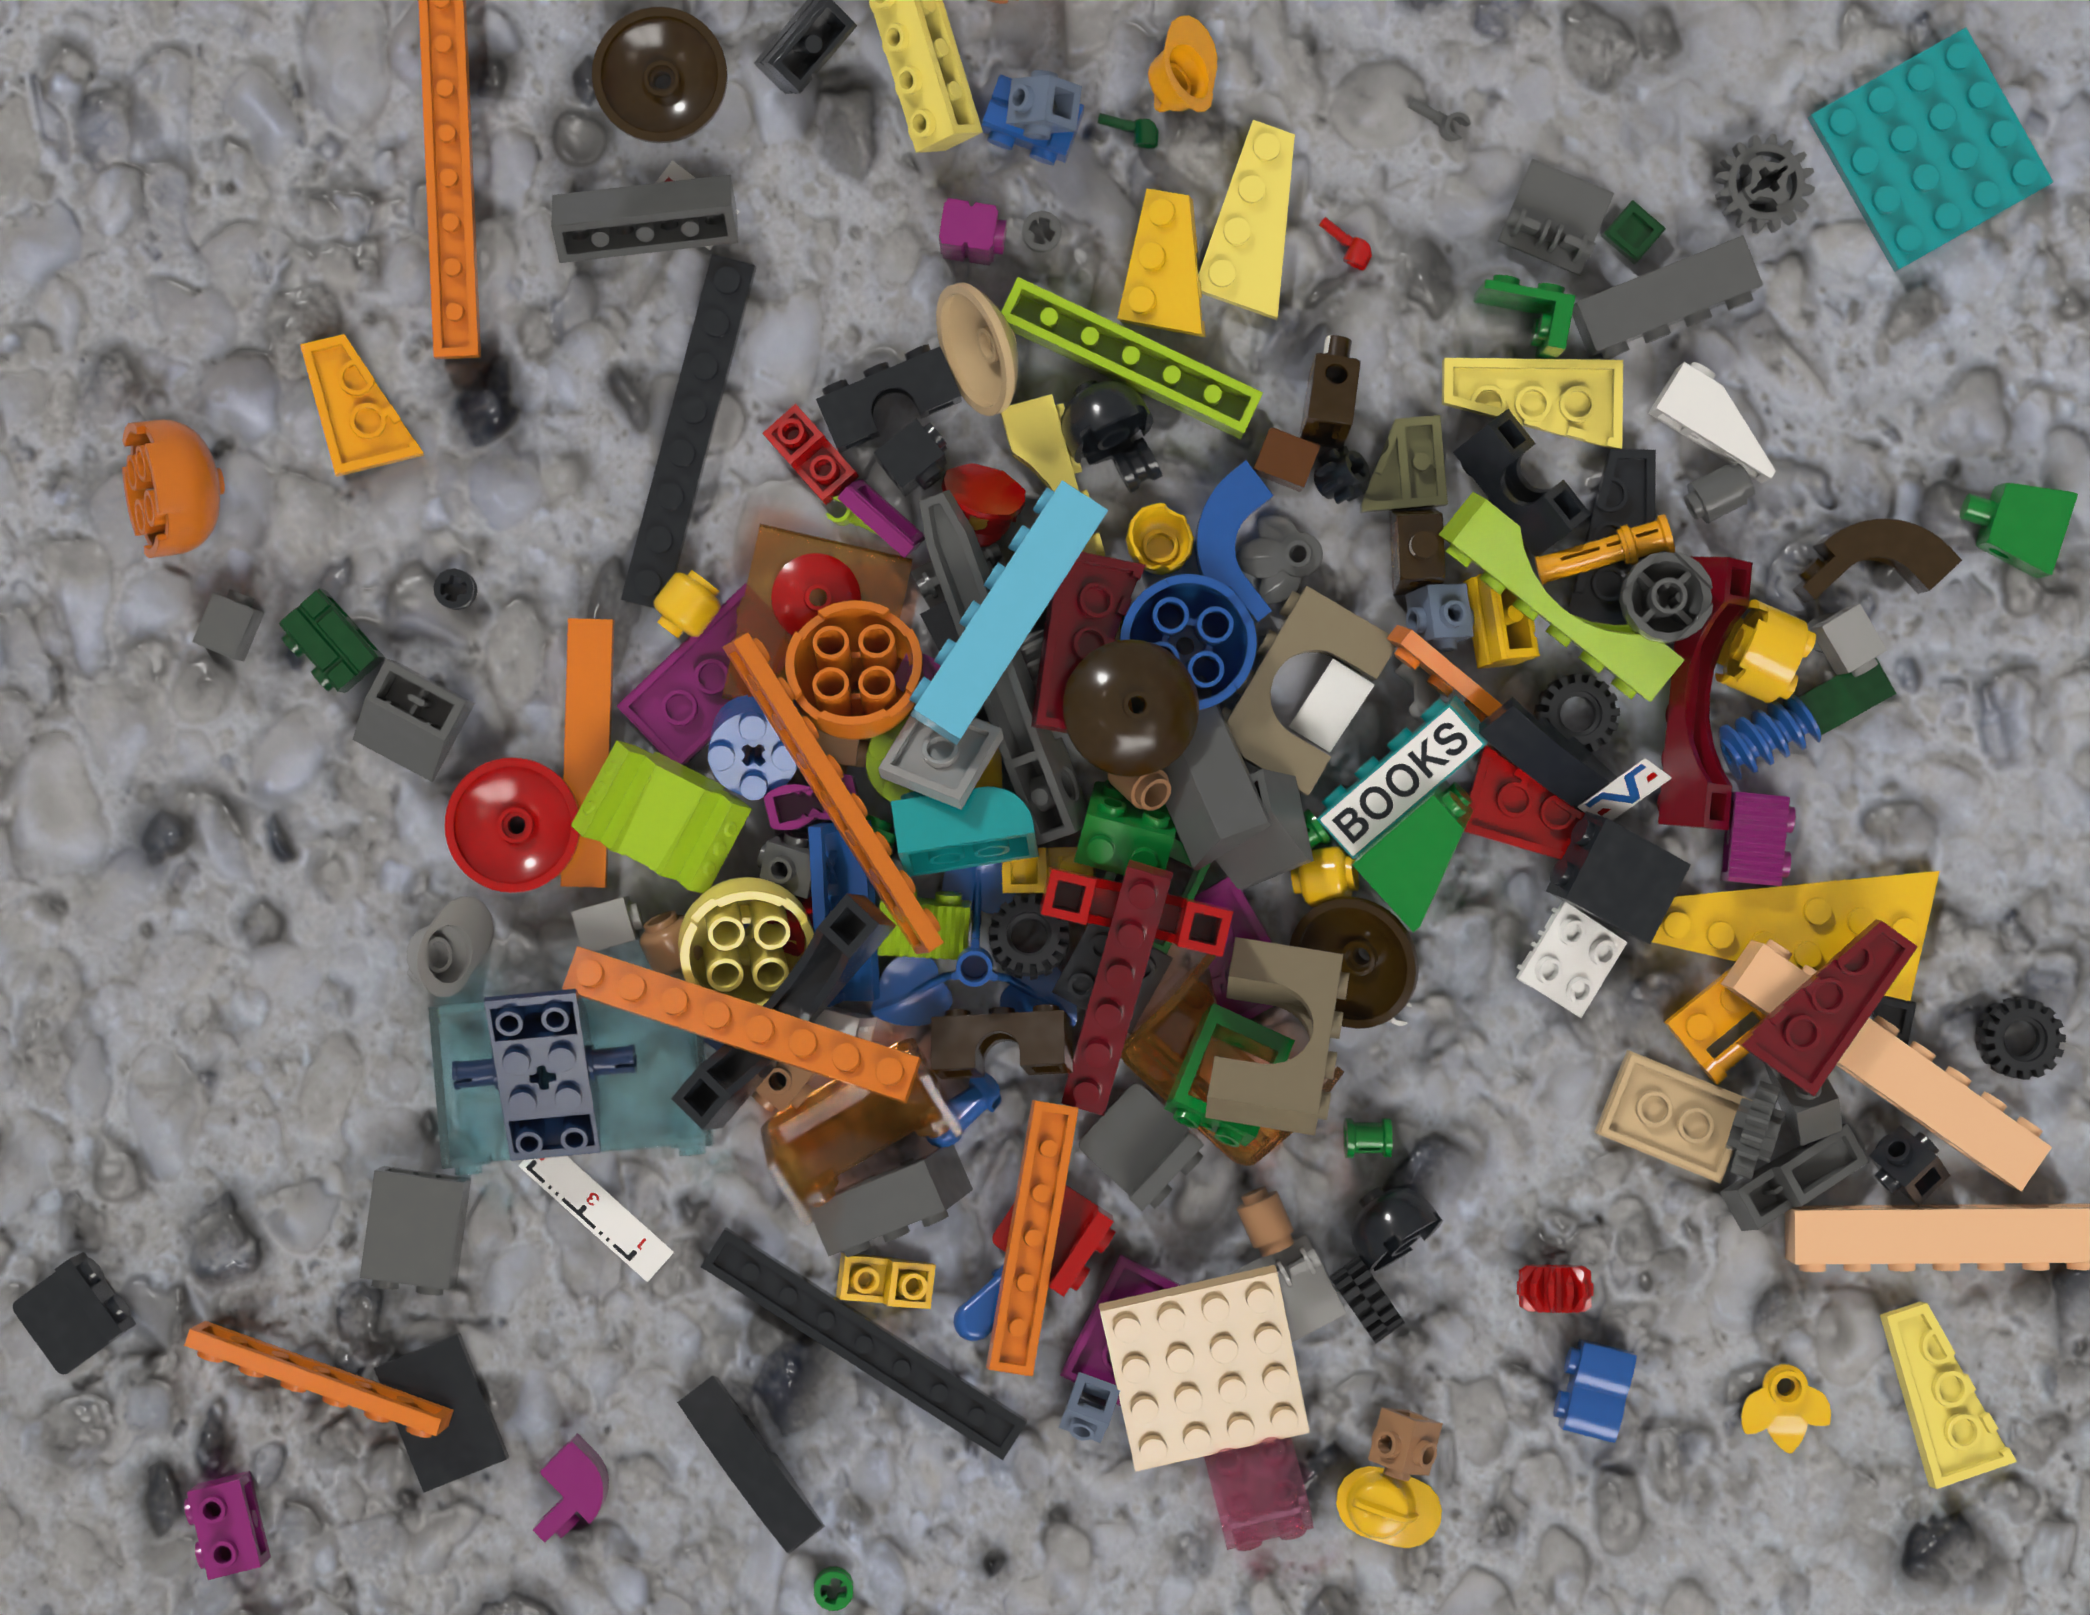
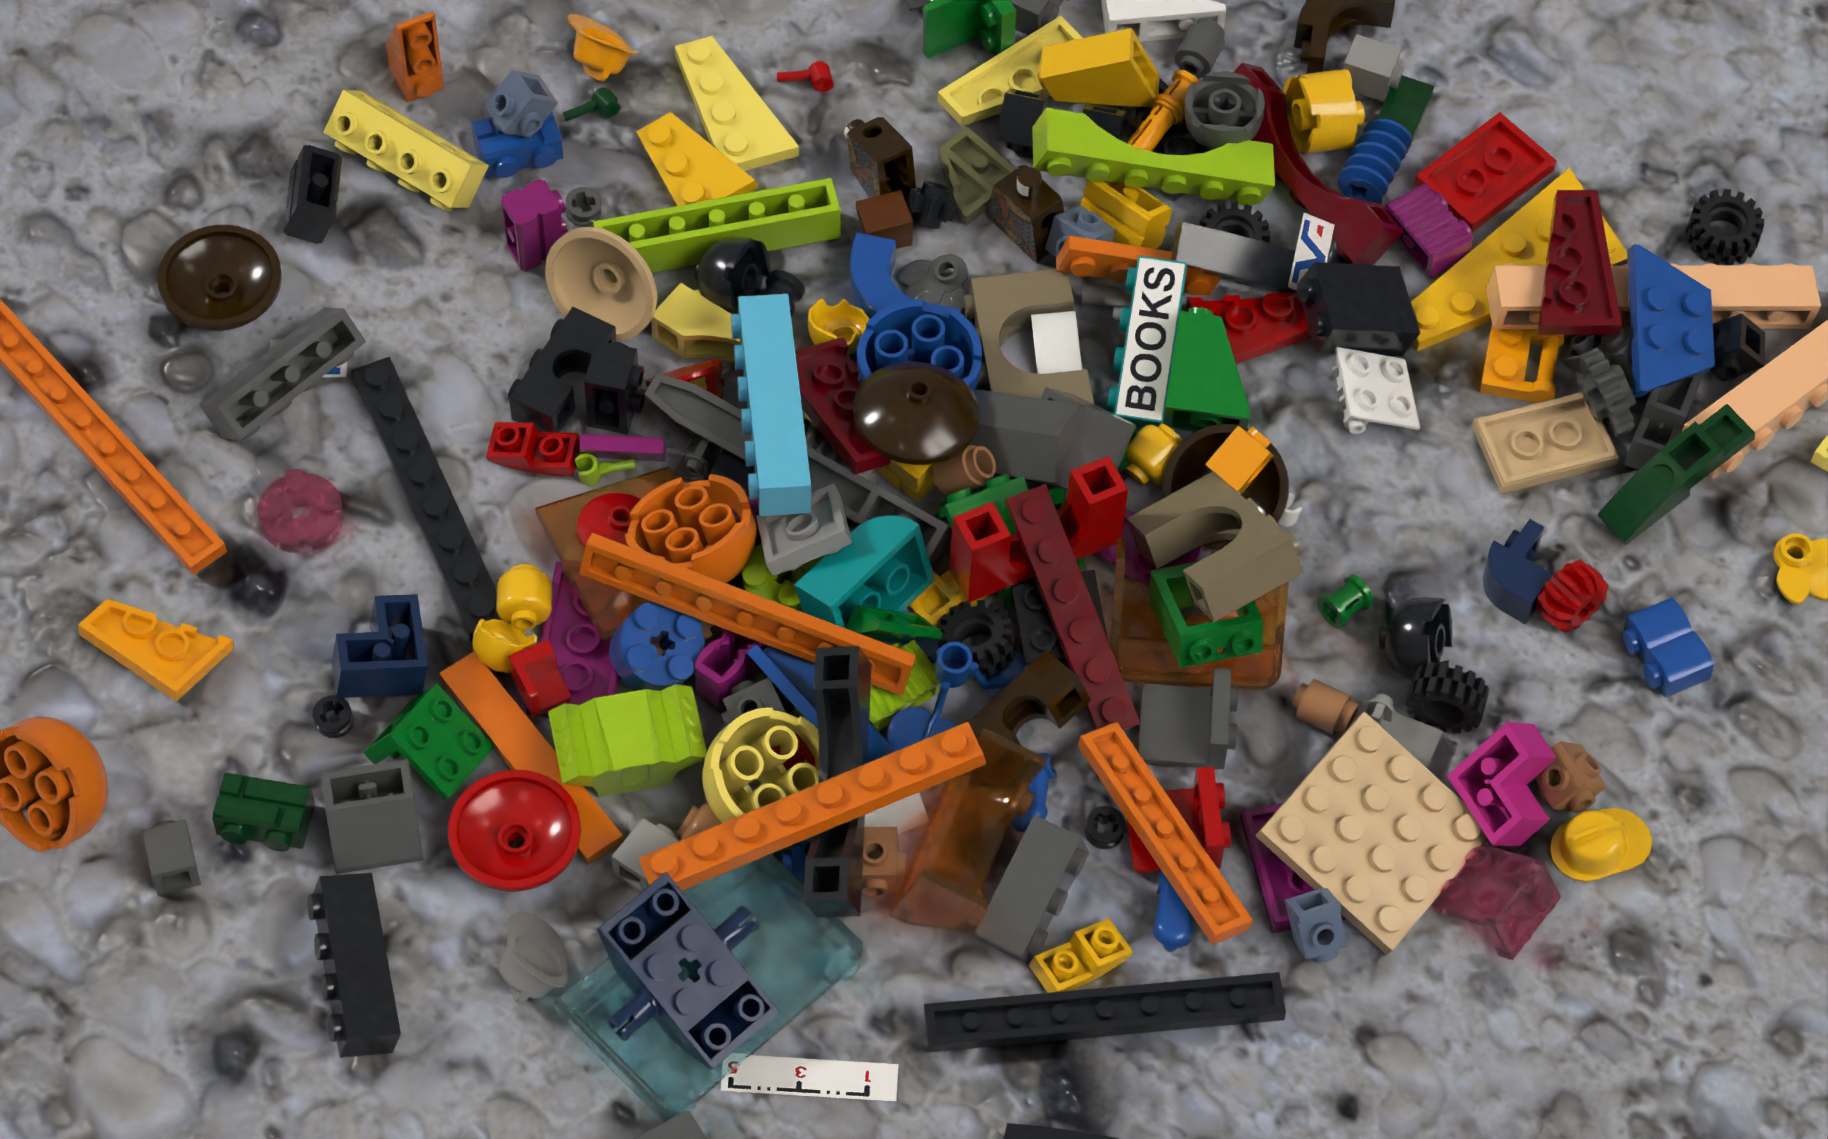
camera: 40 degrees left, 30 degrees down
none -> clear pink plate [257,469,343,553]
none -> black brick [307,873,401,1058]
none -> dark blue brick [332,594,428,698]
none -> green bracket [363,683,494,800]
none -> yellow hair [472,619,537,673]
none -> red panel [509,640,571,718]
none -> green slope [846,605,943,644]
none -> yellow slope [1037,28,1160,108]
none -> black bush [1085,805,1126,849]
none -> light orange brick [1205,426,1274,494]
none -> red plate [1414,112,1557,233]
none -> dark pink brick [1447,722,1557,846]
none -> dark blue brick [1483,519,1553,625]
none -> dark green slope [1598,404,1755,546]
none -> blue wing [1627,244,1715,397]

